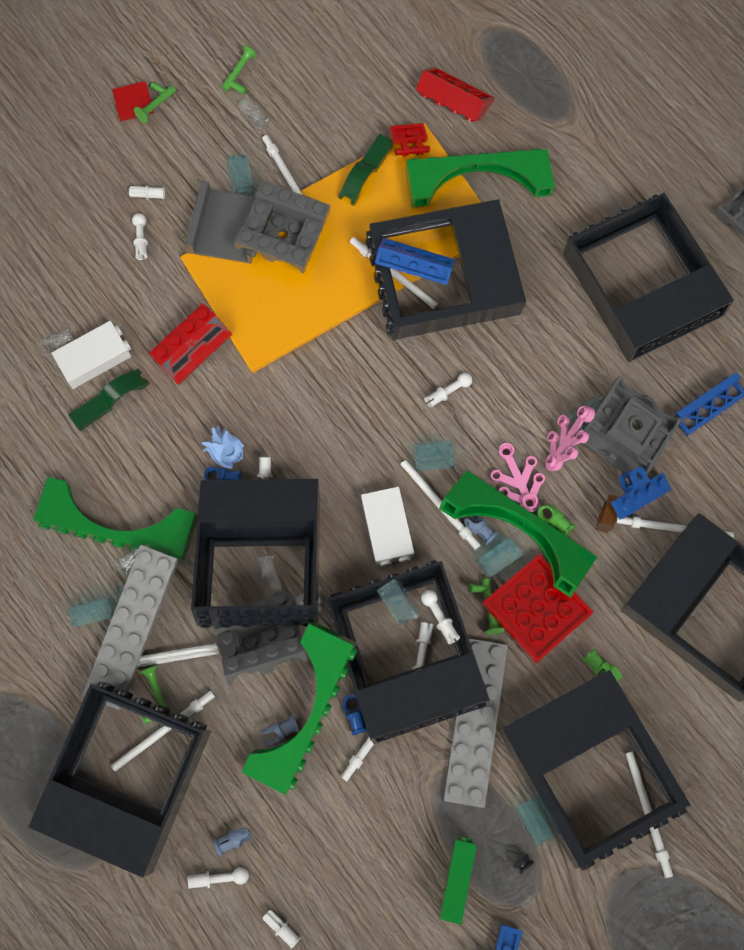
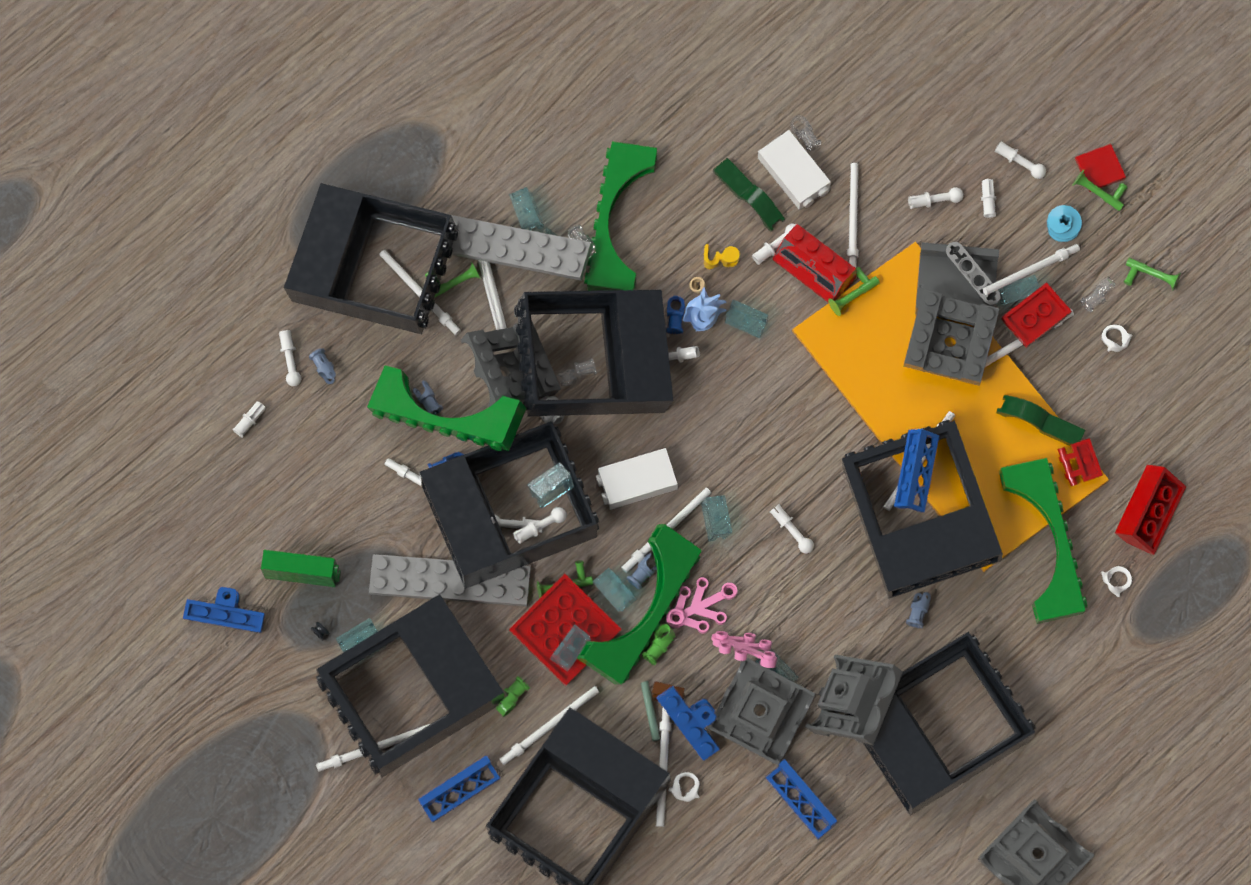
camera: 85 degrees right, 0 degrees up
none -> blue fence [418,755,500,823]
none -> white bar [499,686,599,765]
none -> clear light blue hinge [550,624,591,672]
none -> sand green piece [641,681,660,741]
none -> white piece [669,772,700,802]
none -> tan hinge [690,277,706,294]
none -> yellow leg [703,244,740,270]
none -> clear light blue hinge [725,299,768,338]
none -> white pin [752,224,796,265]
none -> dark grey piece [805,655,903,745]
none -> bright green piece [828,267,880,316]
none -> white bar [847,163,859,268]
none -> sand blue piece [906,592,931,628]
none -> light grey beam [946,242,1000,305]
none -> white bar [983,244,1080,295]
none -> white pin [995,141,1046,179]
none -> red plate [1001,282,1072,348]
none -> medium azure piece [1047,205,1082,242]
none -> white piece [1101,566,1132,597]
none -> white piece [1102,325,1133,352]

